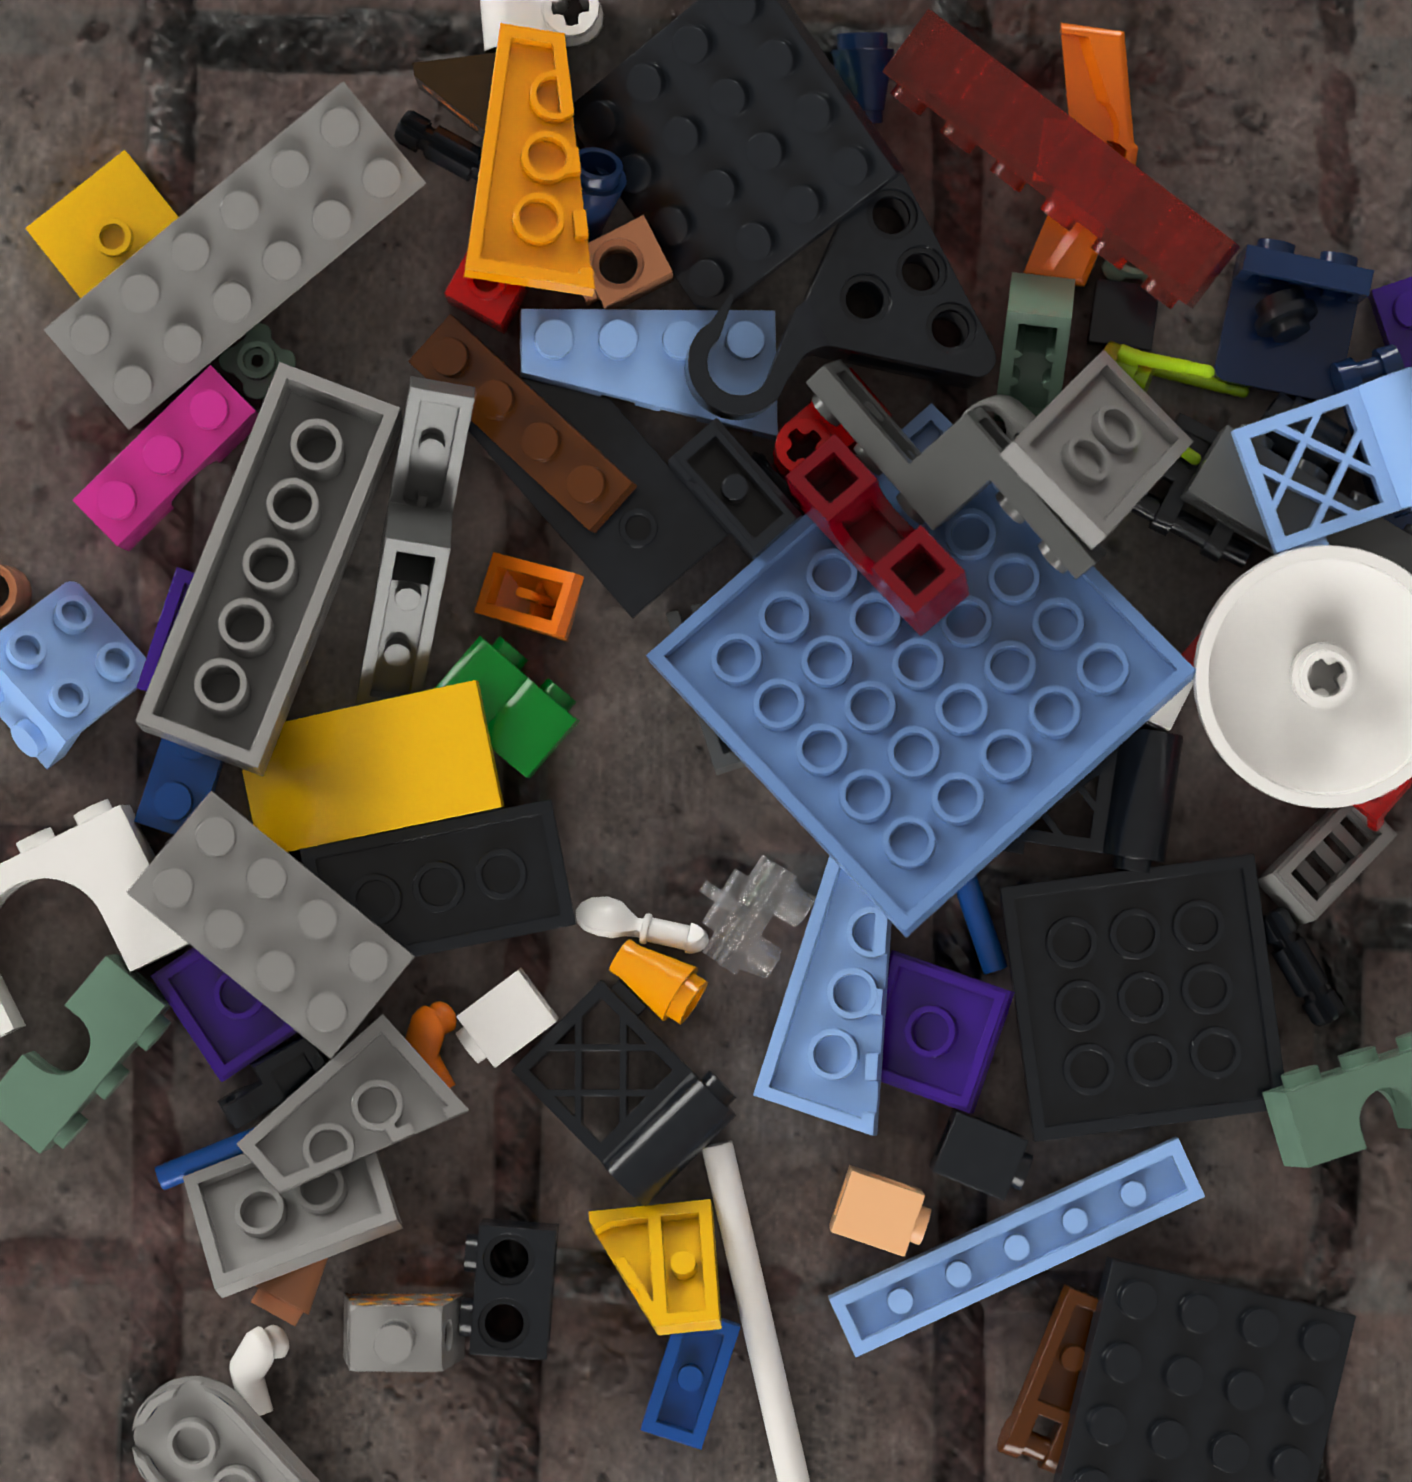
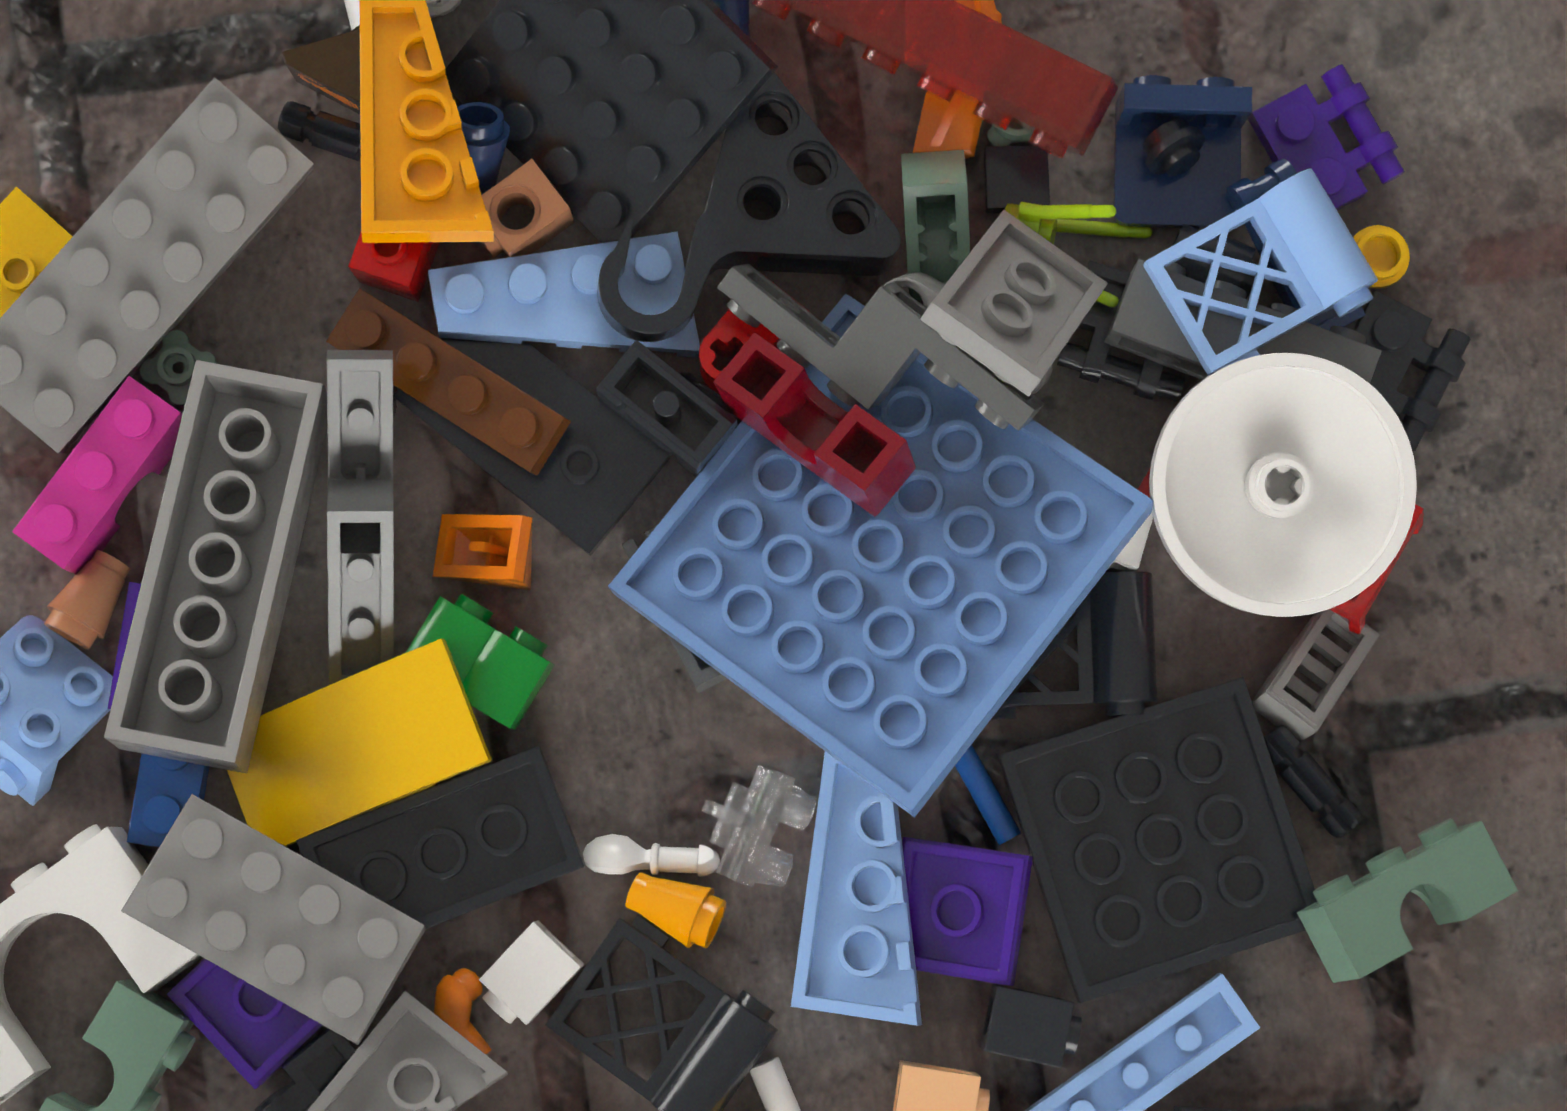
camera: 15 degrees left, 5 degrees down
none -> nougat cone [44,550,130,650]

